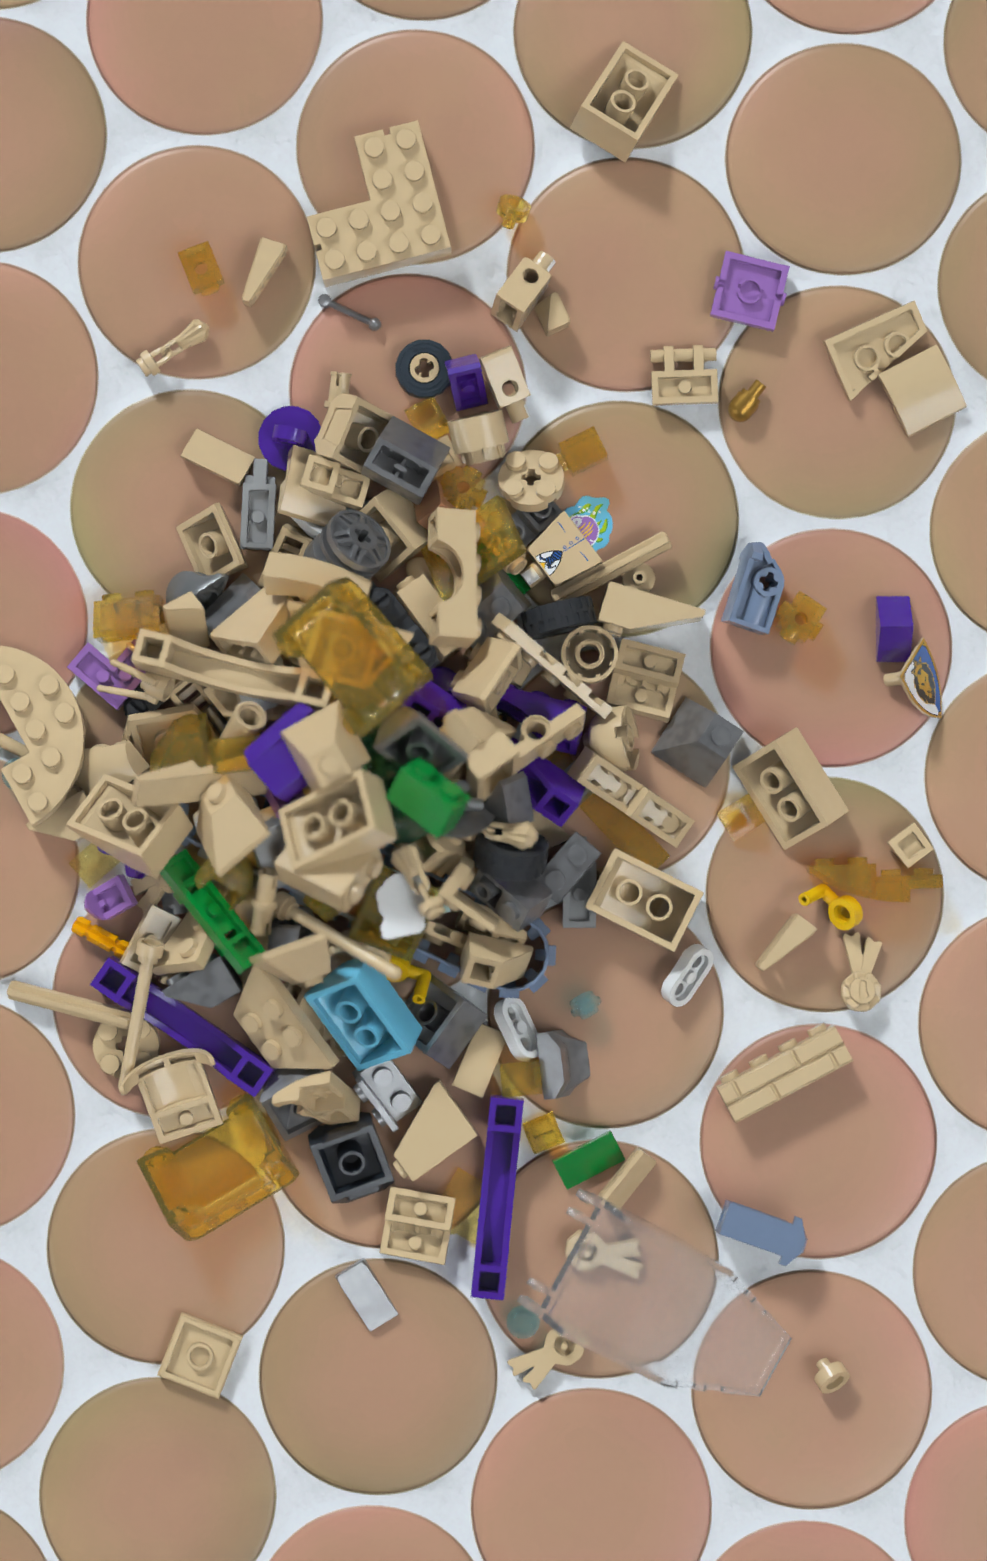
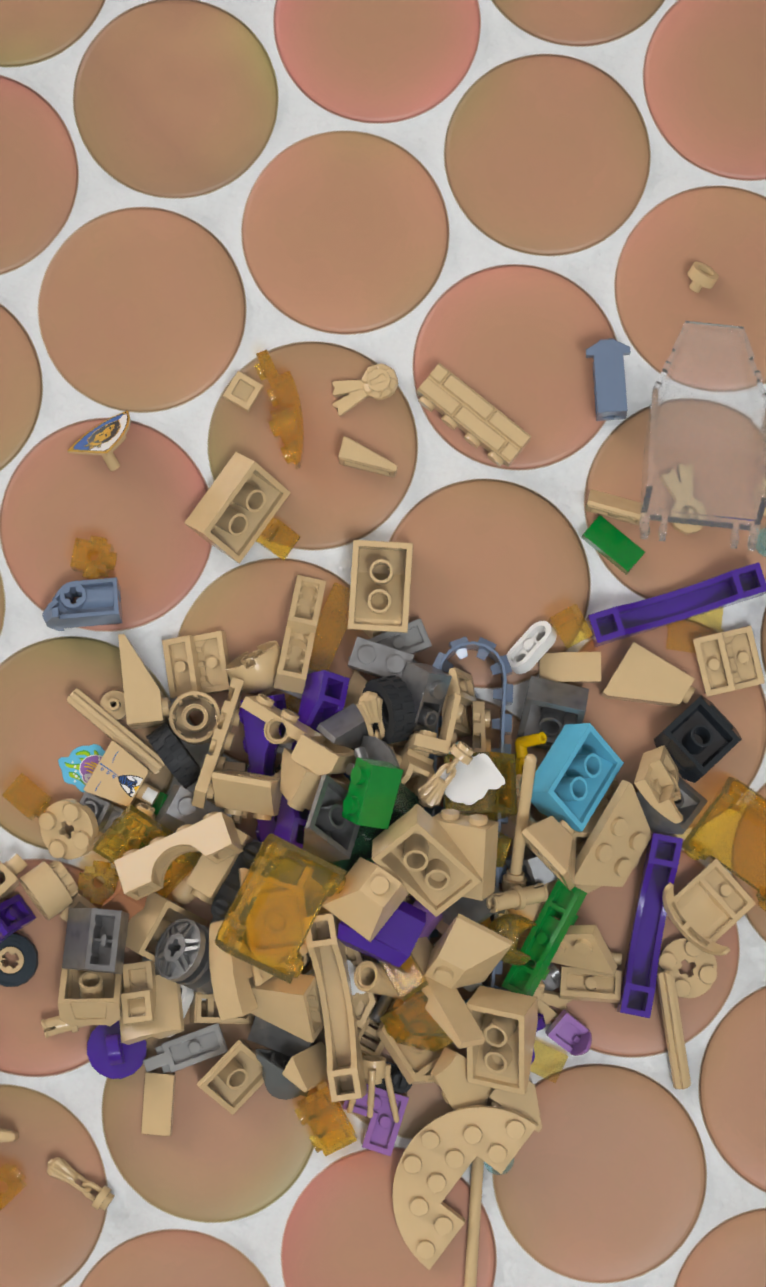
camera: 115 degrees left, 5 degrees down
light orange axle [71,916,129,959] -> none
tan piece [118,938,164,1092] -> none
flat silver slope [162,953,243,1008] -> none
bracket [352,1060,423,1132] -> none
clear yellow slope [404,397,449,439] -> none
tan slope [460,932,533,989] -> none
clear yellow slope [522,1111,565,1154] -> none
flat silver slope [536,1030,591,1100] -> none
clear light blue plate [569,991,602,1019] -> none
flat silver slope [650,697,744,788] -> none
white plate [661,944,714,1007] -> none
yellow plate [798,883,863,930] -> none
dark purple slope [876,596,914,662] -> none

